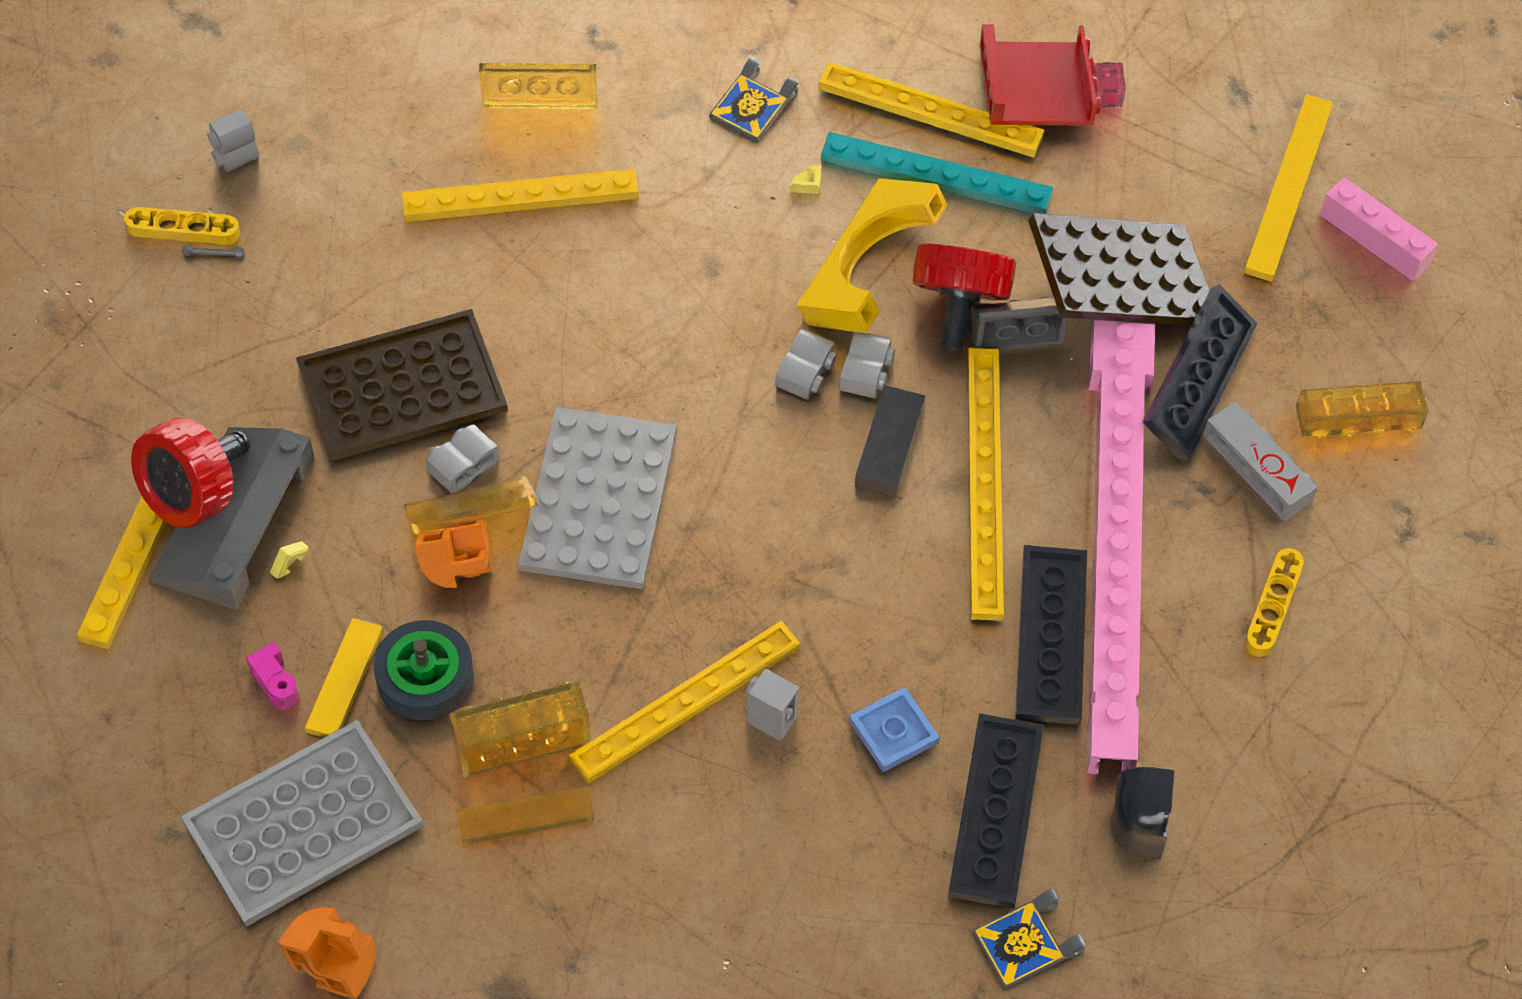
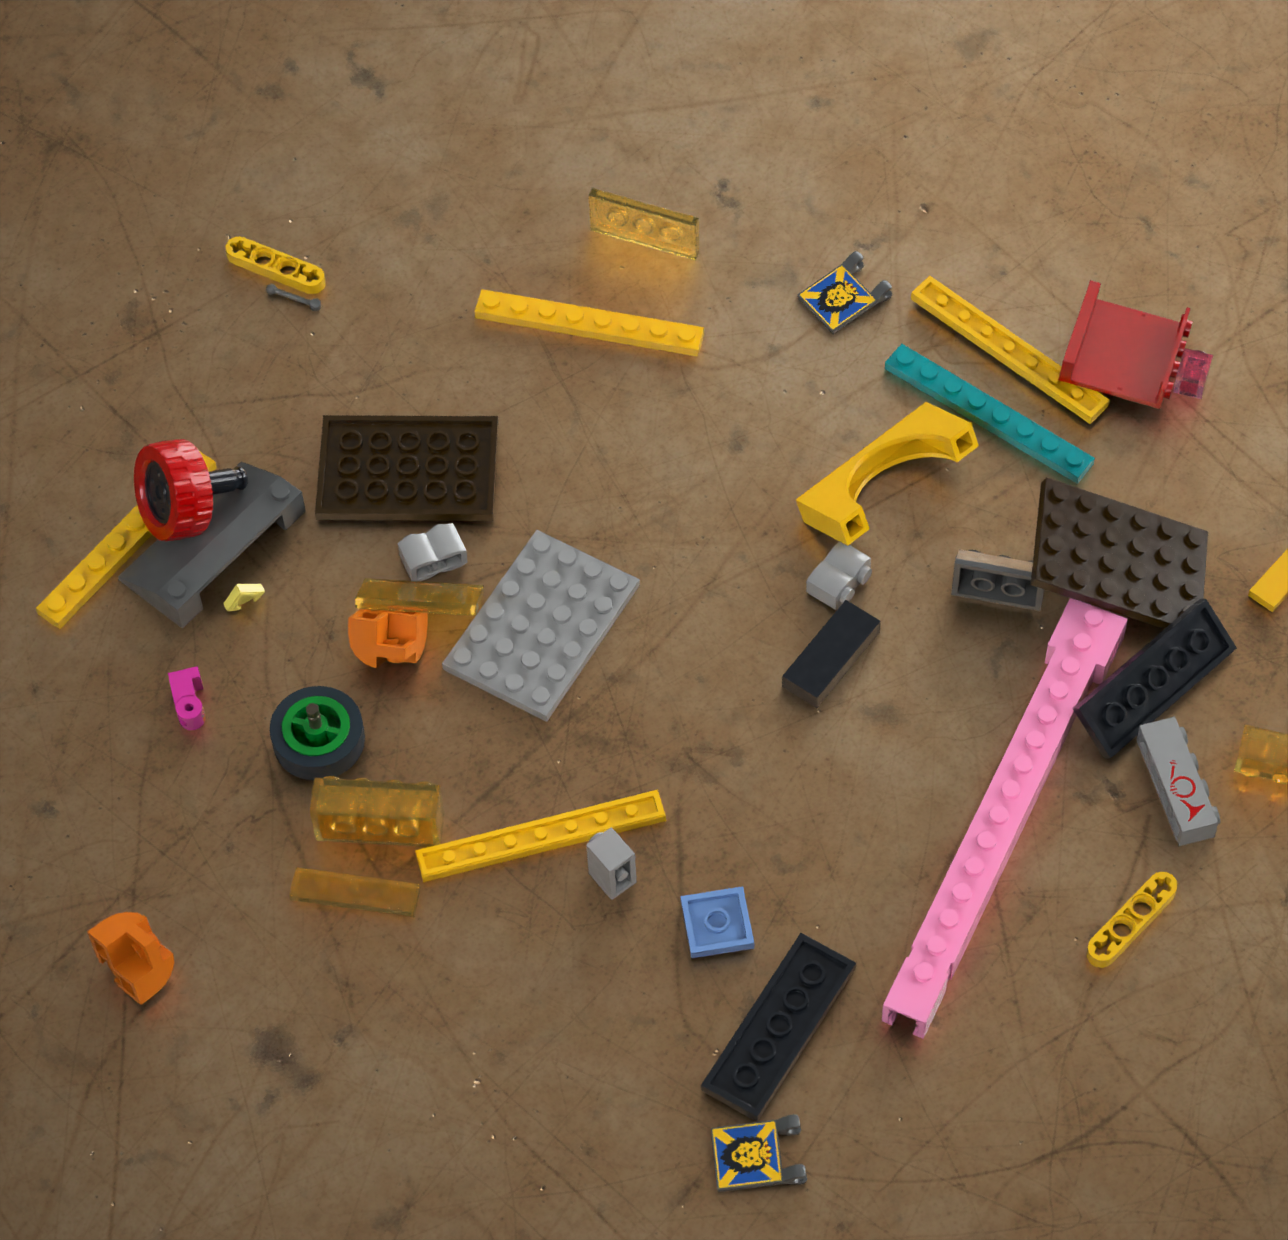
camera: 25 degrees right, 0 degrees up
light grey plate [181,720,424,927] -> none
light grey brick [207,108,259,173] -> none
yellow tile [305,618,384,738] -> none
light grey brick [775,329,837,400] -> none
light yellow tile [790,165,822,194] -> none
red wheel [912,243,1016,352] -> none
yellow plate [968,348,1004,621] -> none
black plate [1015,545,1087,725] -> none
black brick [1110,767,1175,859] -> none

